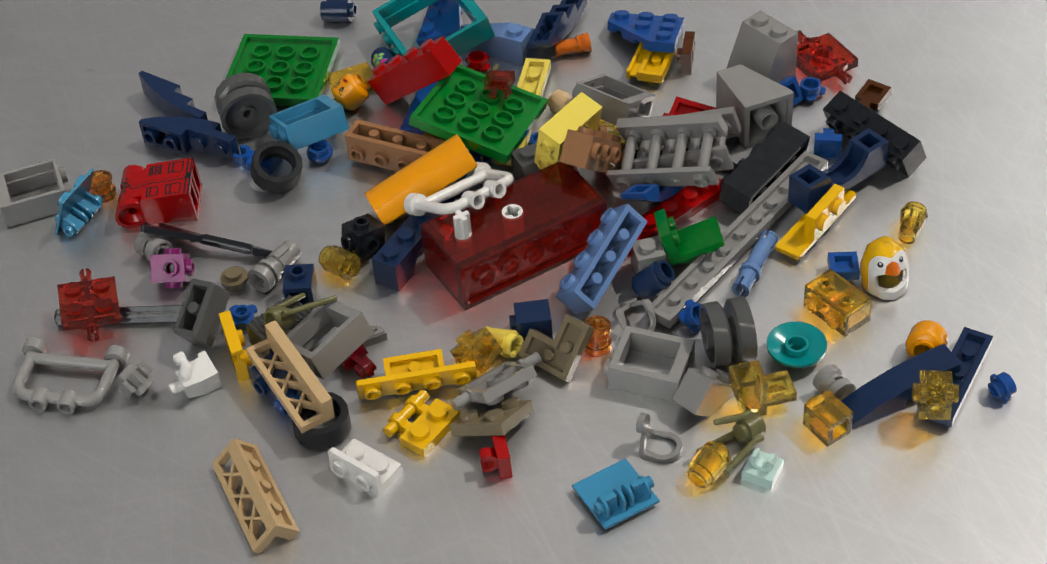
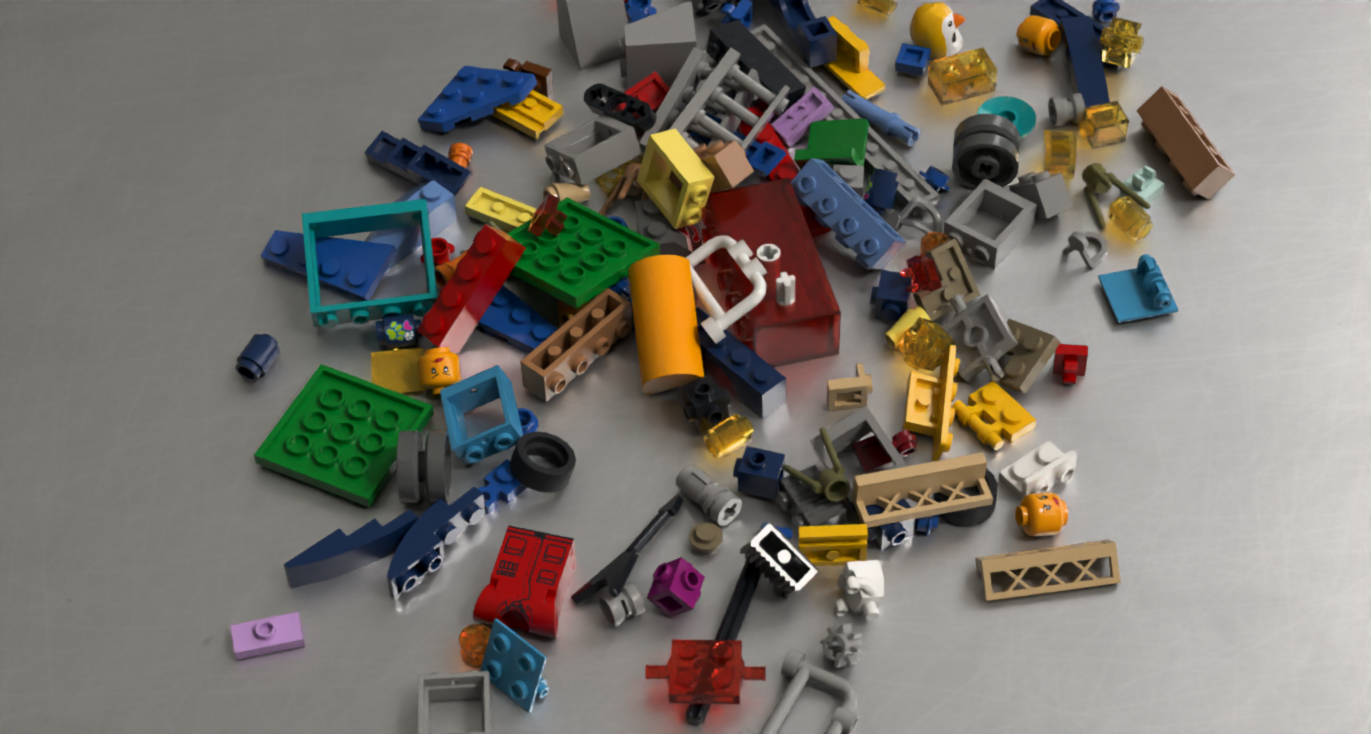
camera: 75 degrees left, 5 degrees up
none -> lavender plate [230,612,305,660]
none -> black beam [583,83,657,132]
none -> lavender plate [771,86,835,148]
none -> tan bracket [827,363,873,411]
none -> clear red tile [900,255,942,293]
none -> light orange head [1015,492,1068,537]
none -> medium nougat brick [1137,86,1235,199]

